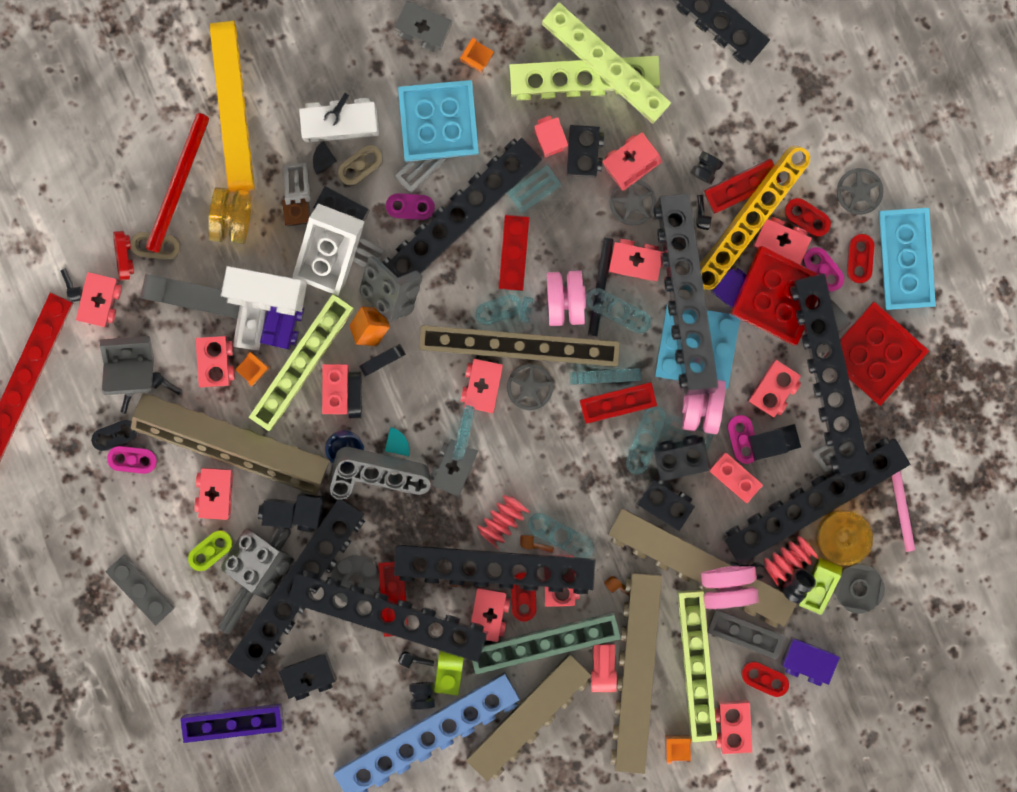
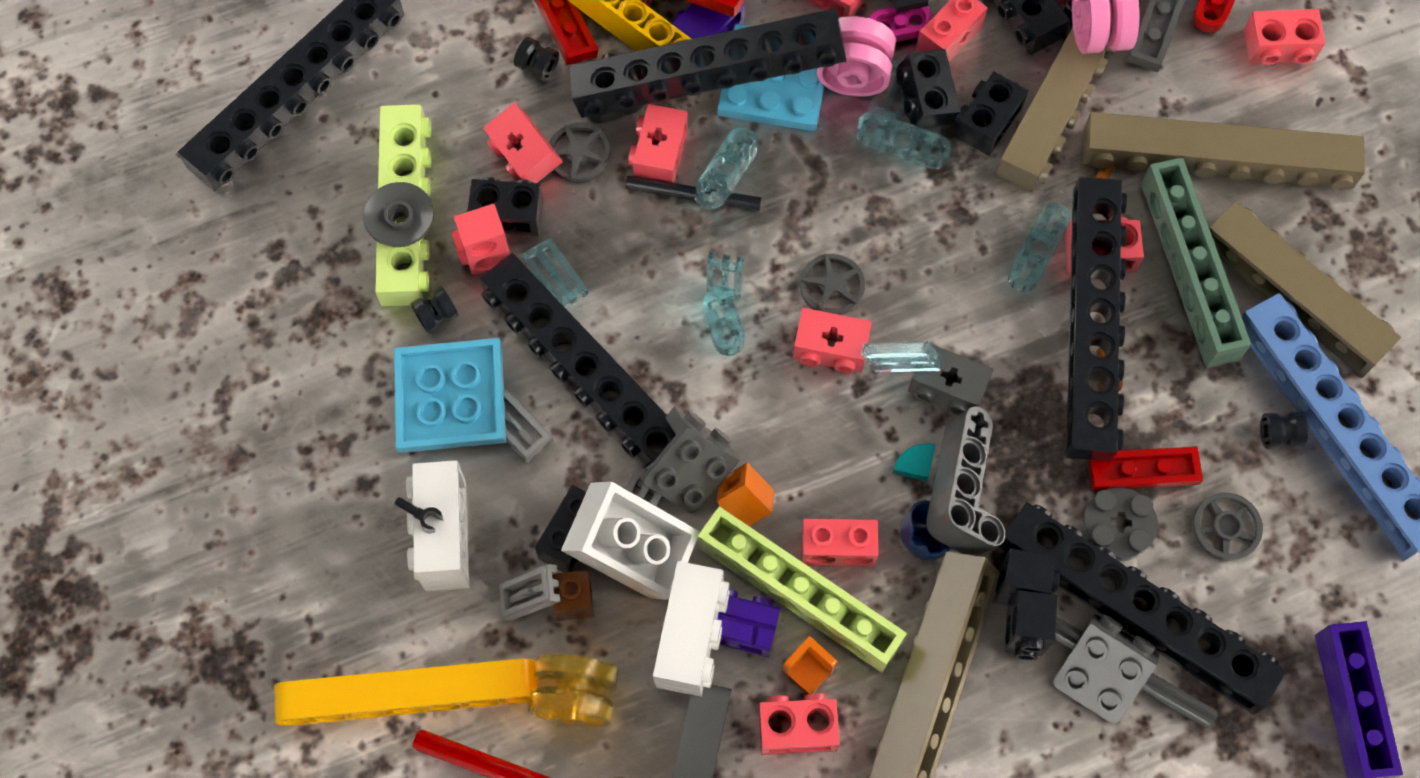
camera: 85 degrees left, 20 degrees down
lime plate [188,530,233,571] -> none
coral brick [194,468,233,520] -> none
white plate [233,302,266,351] -> none
black brick [278,652,337,701] -> none
black brick [287,570,488,662] -> none
black tile [313,141,338,175] -> none
dark tan plate [338,145,383,186] -> none
black beam [348,372,362,419] -> none
black beam [359,344,406,377] -> none
magenta plate [385,193,435,220] -> none
dark grey brick [395,0,453,52] -> none
black hand [398,651,434,668] -> none
dark tan brick [419,325,620,367] -> none
lime plate [434,651,464,696] -> none
orange panel [460,37,494,74] -> none
coral brick [471,587,511,642] -> none
coral piece [477,495,530,549] -> none
red plate [499,215,530,291] -> none
red plate [511,572,536,622] -> none
dark orange hand [520,535,554,553] -> none
yellowish green brick [542,2,671,124] -> none
bright pink wheel [547,270,586,326] -> none
clear light blue beam [569,368,642,385] -> none
red plate [579,382,657,424] -> none
coral piece [591,643,617,692] -> none
orange panel [665,735,691,764] -> none
yellowish green brick [677,589,717,742] -> none
none -> dark grey dish [363,182,434,247]
none -> black wheel [410,286,459,333]
none -> dark grey wheel [1193,492,1263,561]

